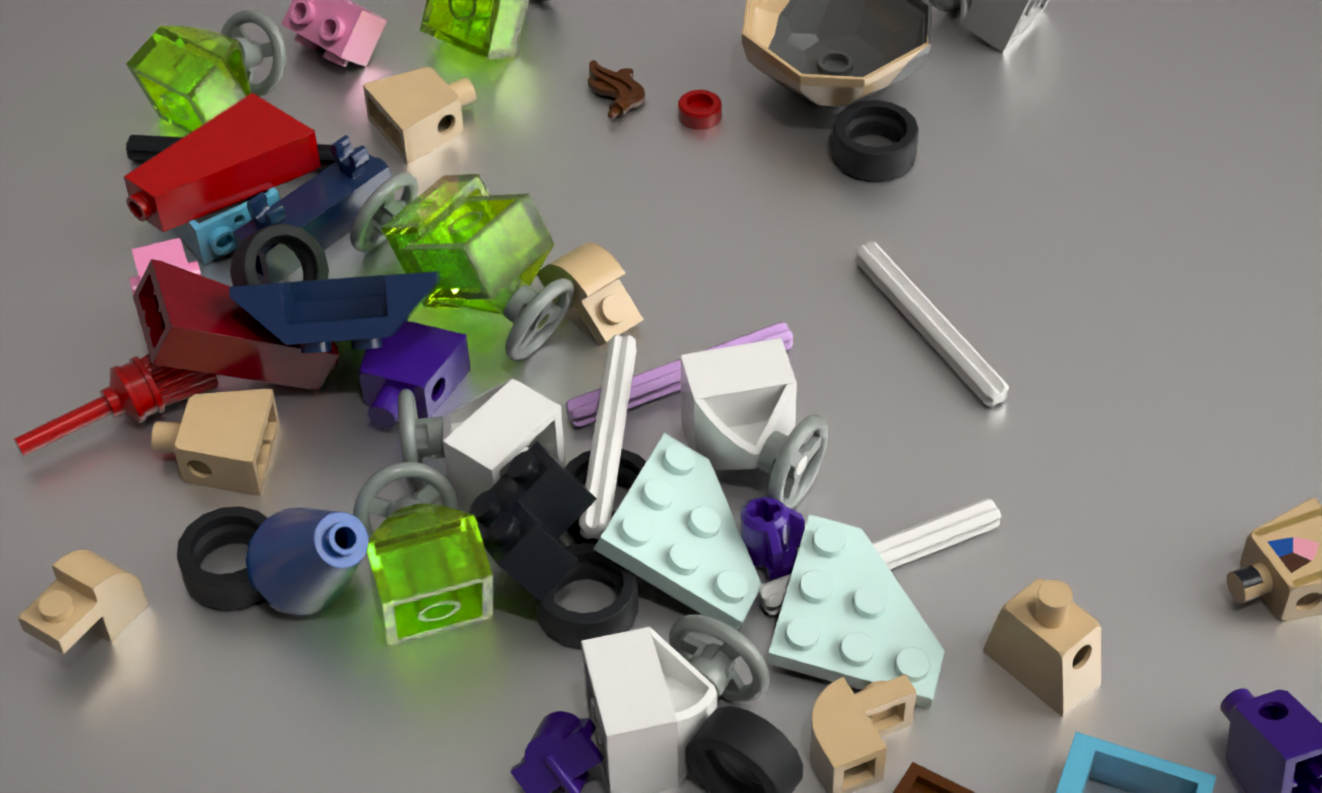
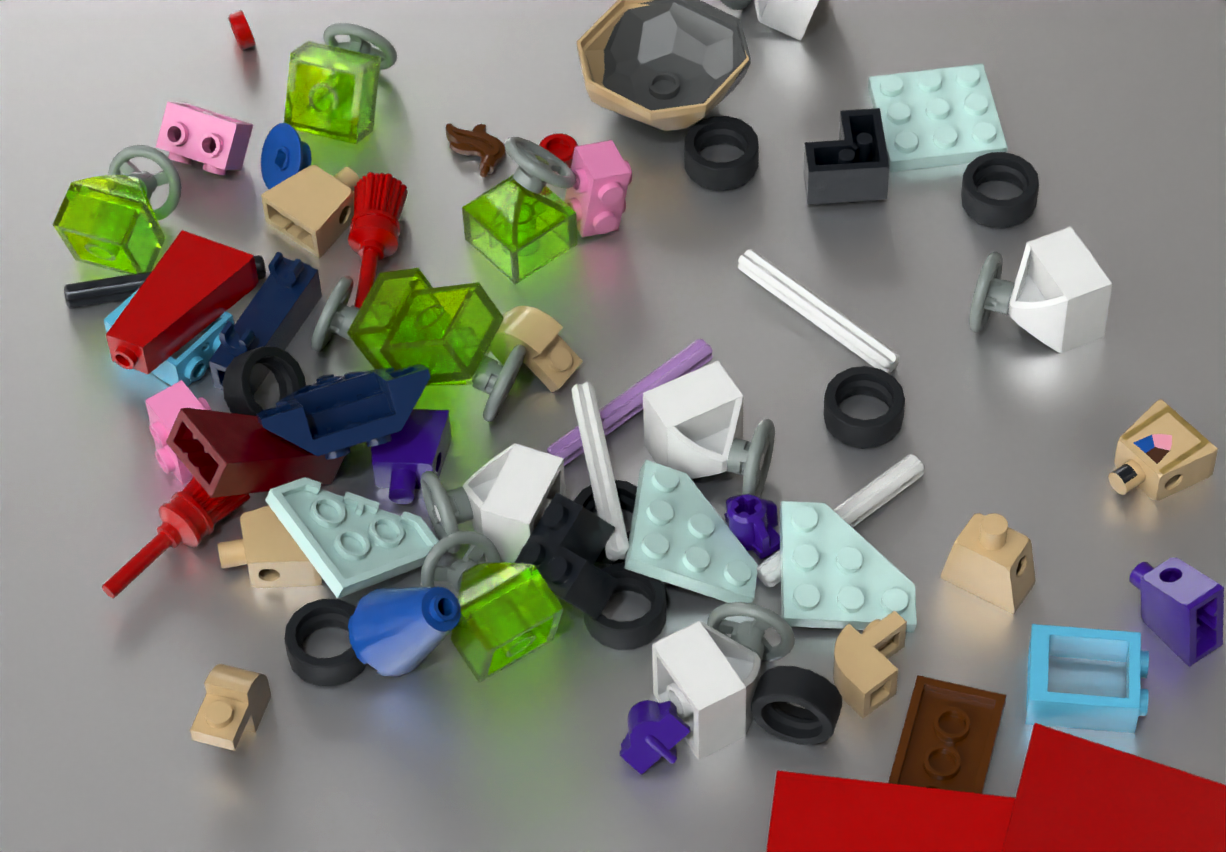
camera: 15 degrees left, 5 degrees up
none -> blue piece [261,123,312,189]
none -> light aqua plate [265,477,439,599]
none -> red piece [348,172,408,319]
none -> clear neon green piece [462,137,578,285]
none -> bright pink brick [564,140,632,237]
none -> black brick [804,108,889,204]
none -> black tyre [823,366,905,448]
none -> light aqua plate [868,64,1008,172]
none -> black tyre [961,152,1039,228]
none -> white piece [969,226,1112,354]

